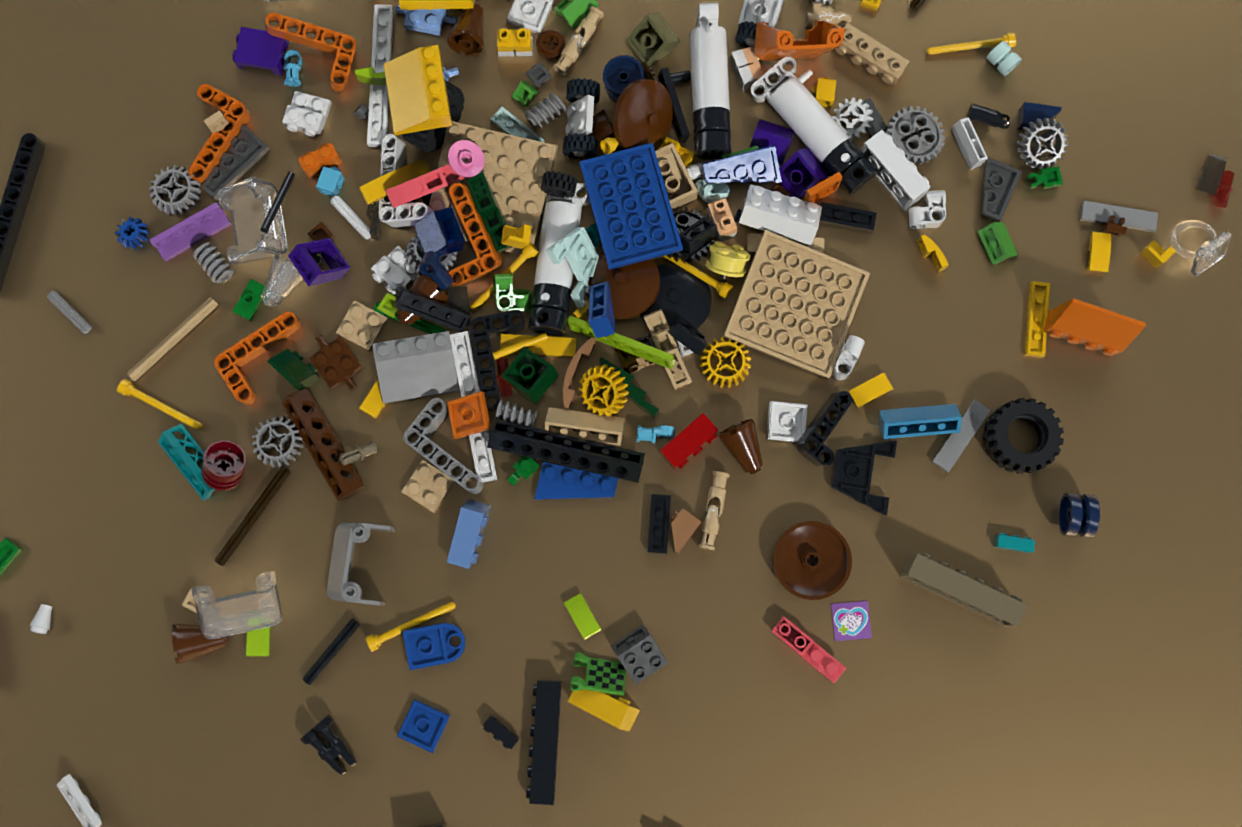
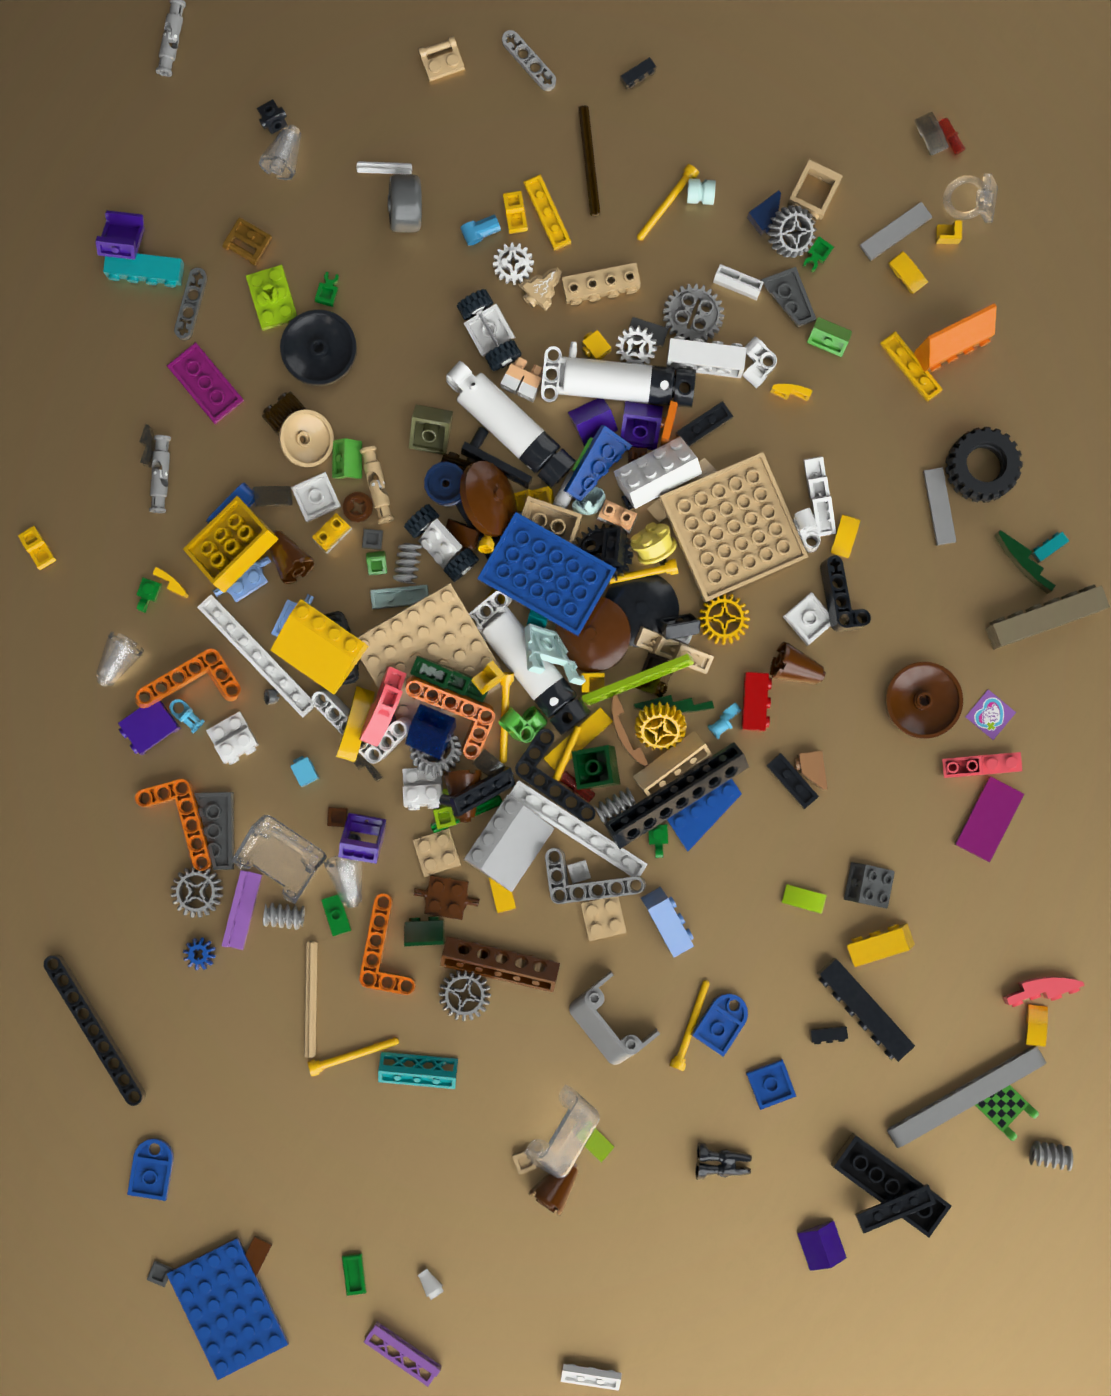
camera: 45 degrees left, 5 degrees up
light grey axle [47,290,92,334] -> none
dark red wheel [201,440,246,491] -> none
tan plate [204,110,229,133] -> none
dark brown axle [214,466,291,566] -> none
black bar [260,171,295,233] -> none
orange brick [298,143,342,178] -> none
black axle [302,619,360,685] -> none
white axle [330,195,374,240] -> none
dark tan axle [339,442,377,465] -> none
lime slope [355,67,387,86] -> none
dark blue piece [419,251,454,290] -> none
orange plate [447,391,491,439] -> none
bright pink dish [448,140,485,177] -> none
black tyre [541,171,577,198] -> none
bright green flag [570,652,626,696] -> none
blue slope [588,281,615,338] -> none
tan piece [698,471,730,551] -> none
orange windscreen [755,19,845,61] -> none
black wing [831,440,897,516] -> none
dark azure brick [879,404,962,439] -> none
black piece [967,103,1010,129] -> none
dark blue wheel [1058,493,1100,538] -> none
reddish brown tile [1101,215,1127,237] -> none
none -> white tile [567,860,591,884]
none -> tan window [787,159,843,221]
none -> white slope [803,456,836,537]
none -> magenta tile [954,776,1024,862]
none -> dark green slope [995,530,1056,594]

